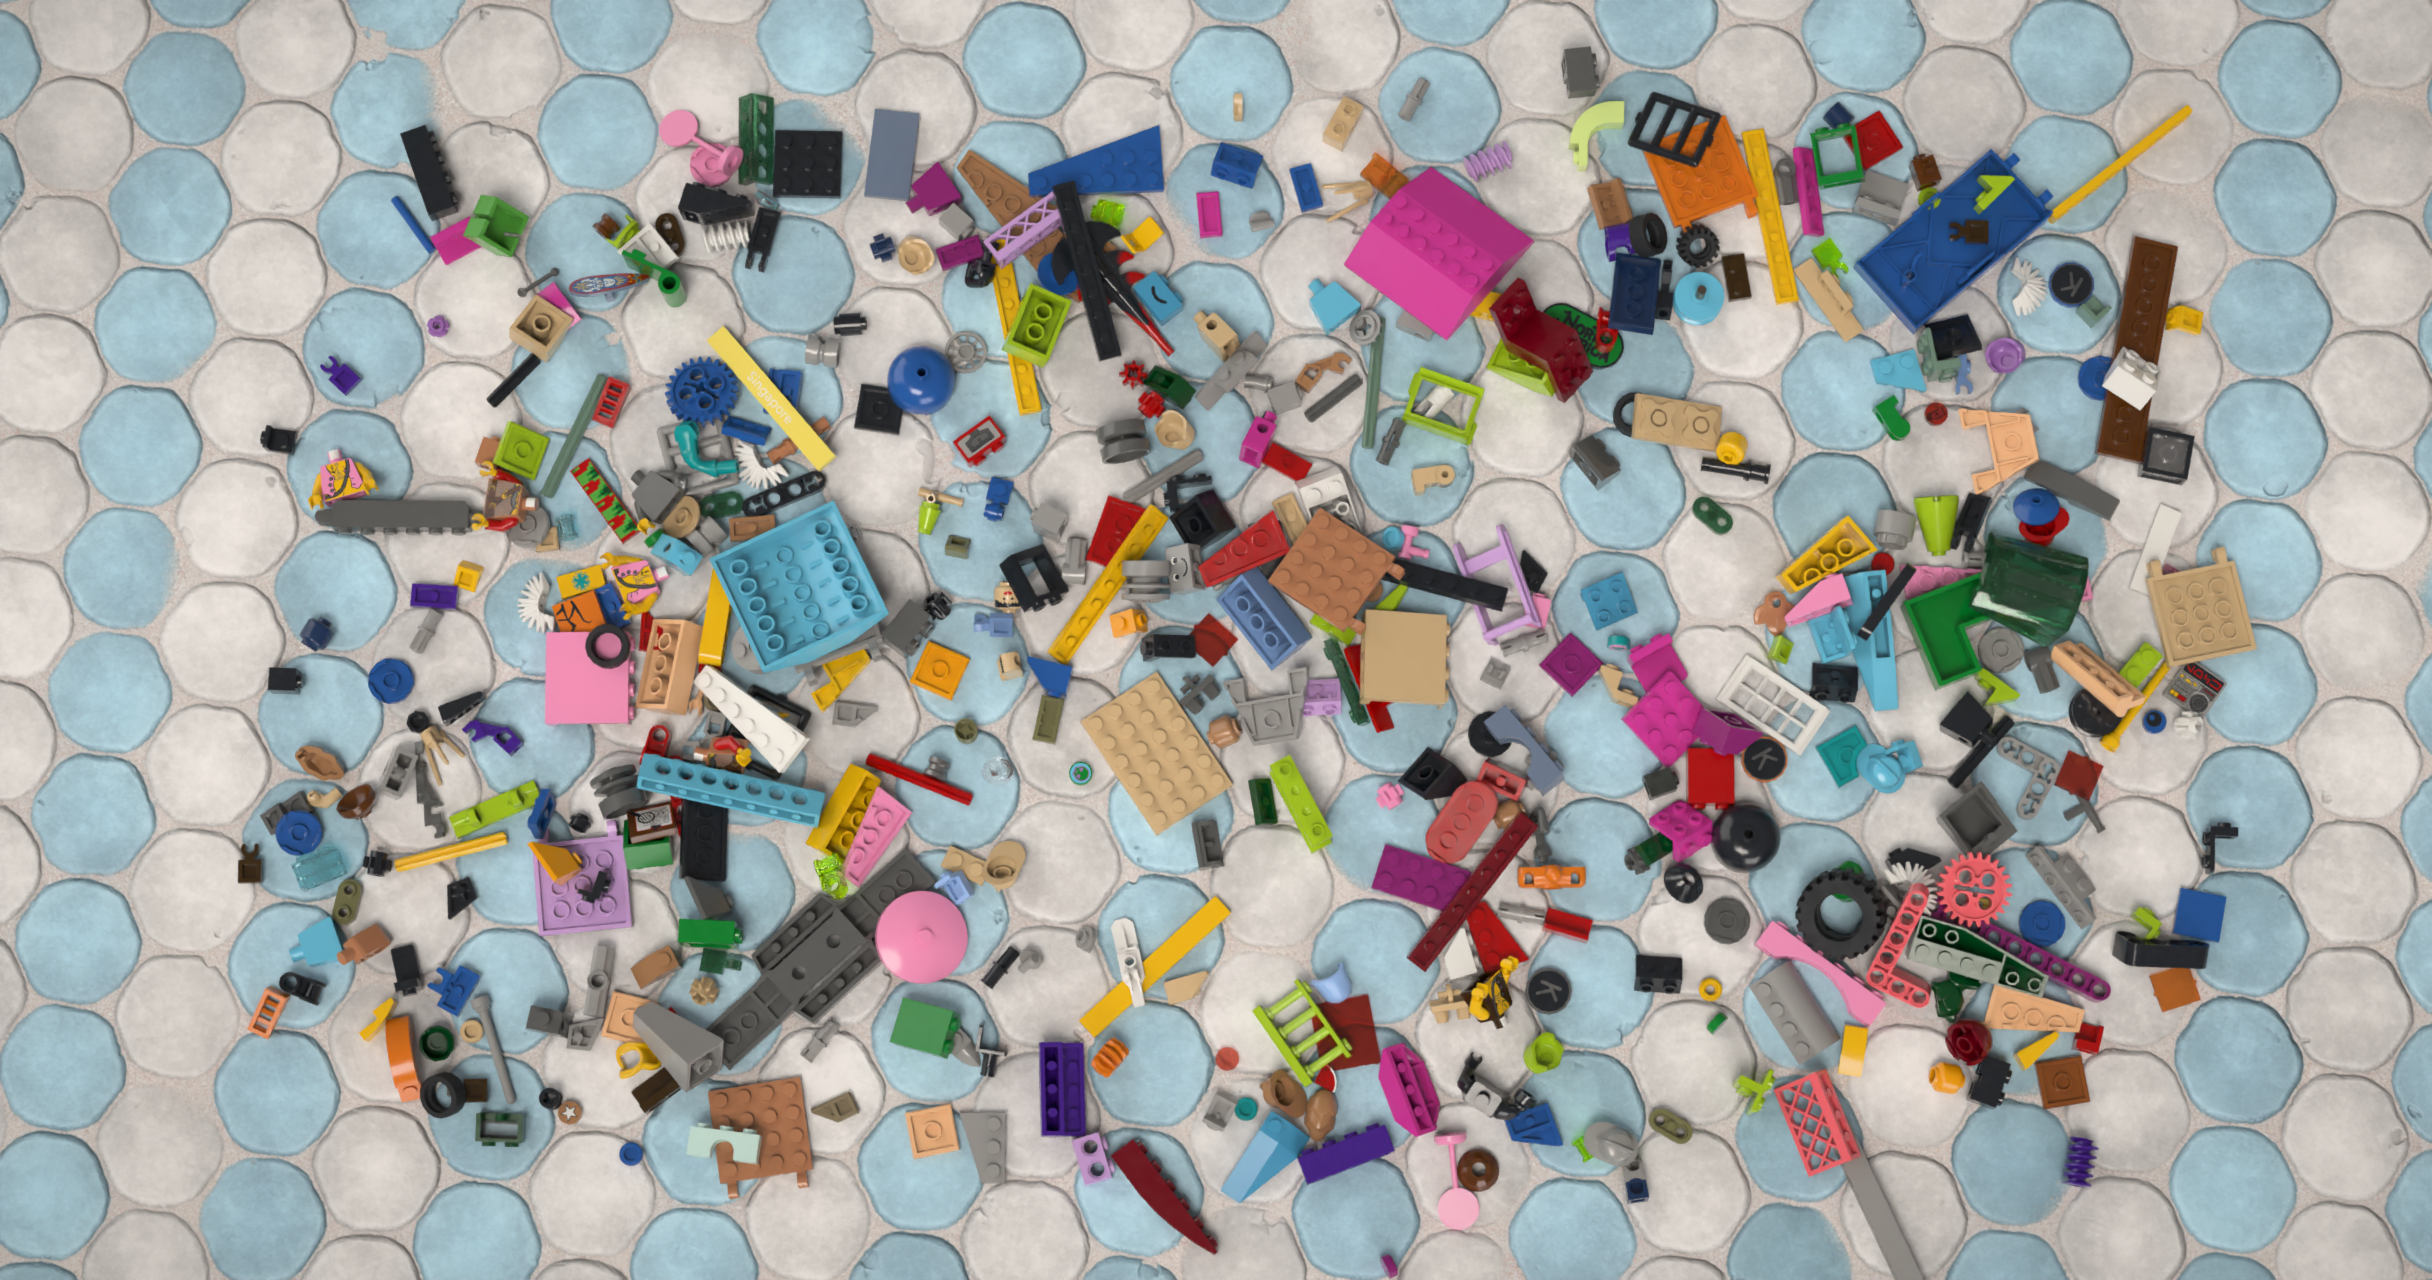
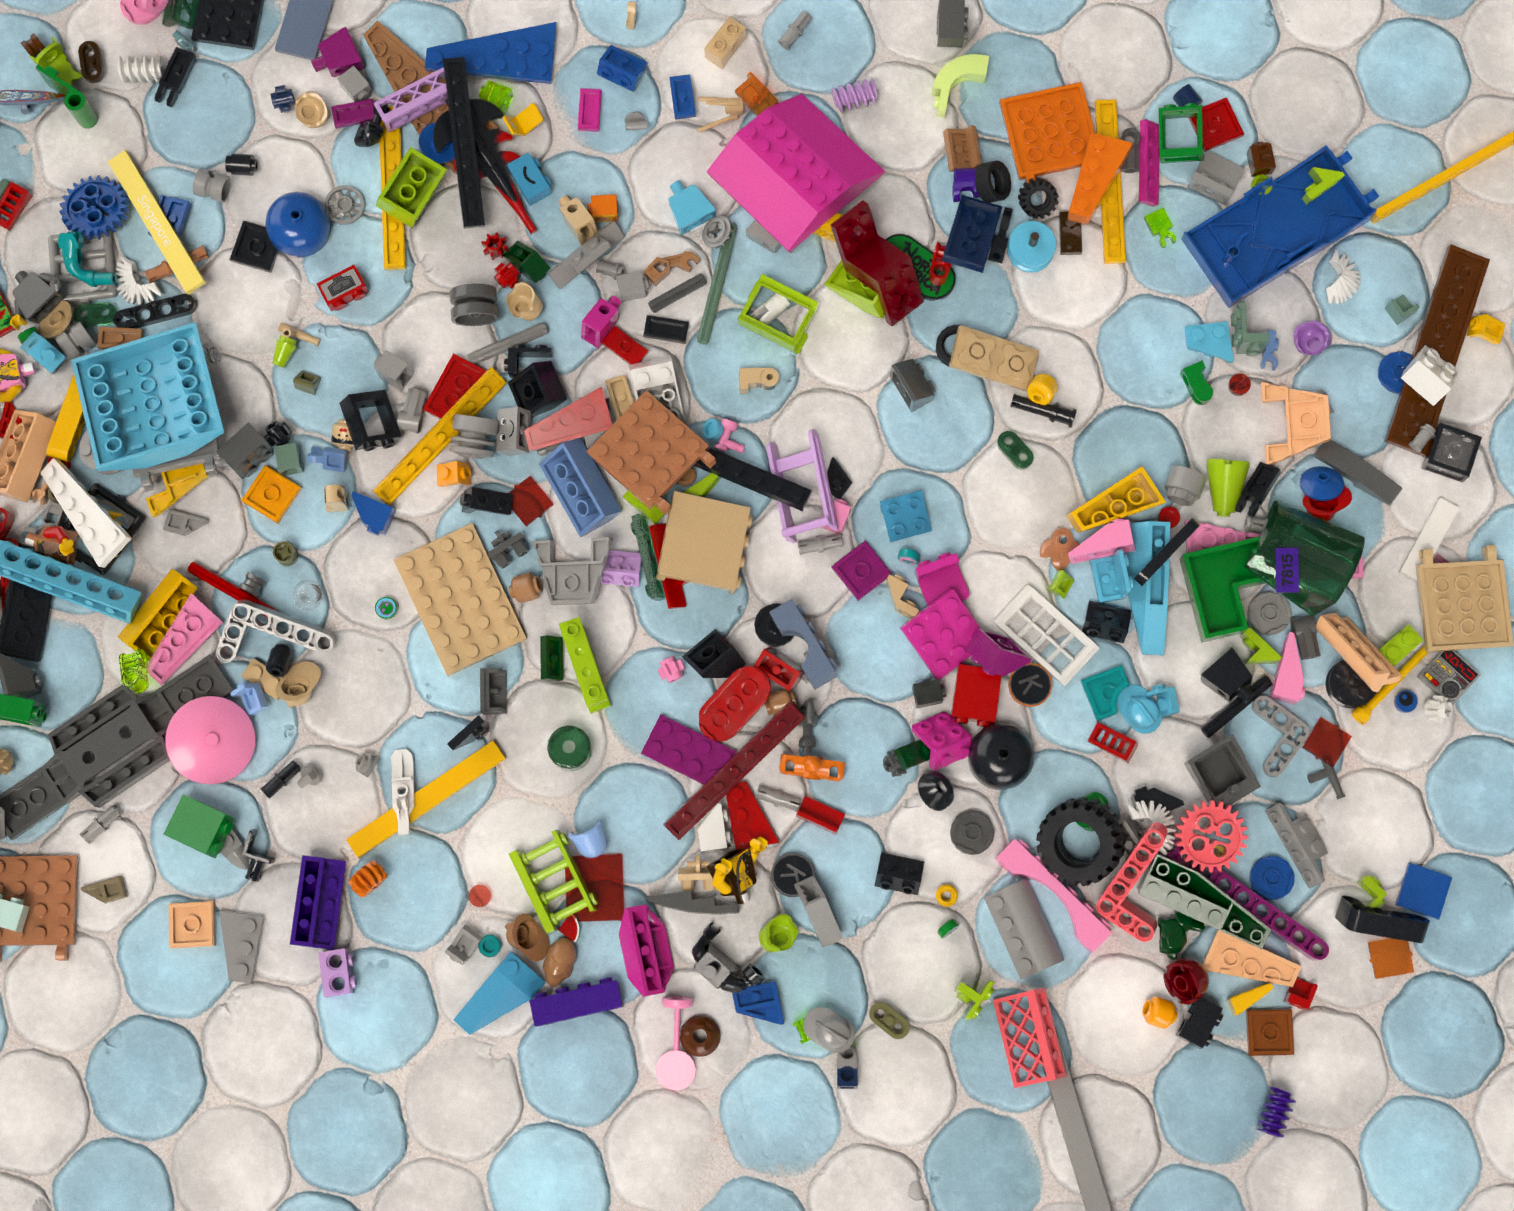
camera: 10 degrees right, 0 degrees up
white wing [617,223,679,269] -> none
black slope [678,182,755,226] -> none
clear green plate [699,948,742,975] -> none
blue plate [721,416,772,446] -> none
blue plate [984,477,1014,522] -> none
olive plate [1032,695,1065,745] -> none
dark red slope [1111,1139,1219,1255] -> none
tan slope [1164,971,1209,1005] -> none
dark grey pin [1375,419,1406,466] -> none
magenta tile [1380,1254,1398,1279] -> none
light grey tile [1480,659,1511,690] -> none
black bar [1627,92,1721,167] -> none
tan bracket [1793,258,1863,342] -> none
yellow slope [1837,1024,1868,1077] -> none
black tile [1924,314,1982,360] -> none
dark brown plate [1949,220,1988,245] -> none
black tile [2048,263,2094,308] -> none
black bracket [2202,823,2238,875] -> none
none -> light grey beam [216,599,337,663]
none -> black brick [266,644,292,677]
none -> sand green panel [274,443,303,476]
none -> black wing [447,715,489,751]
none -> clear green piece [547,725,593,772]
none -> orange brick [587,194,618,223]
none -> black tile [643,315,689,344]
none -> dark grey slope [647,891,739,915]
none -> light grey slope [794,875,843,947]
none -> orange wedge [1067,132,1133,225]
none -> red slope [1088,722,1138,763]
none -> bright pink slope [1269,632,1306,705]
none -> dark purple tile [1275,548,1299,593]
none -> light grey pin [1409,424,1436,452]

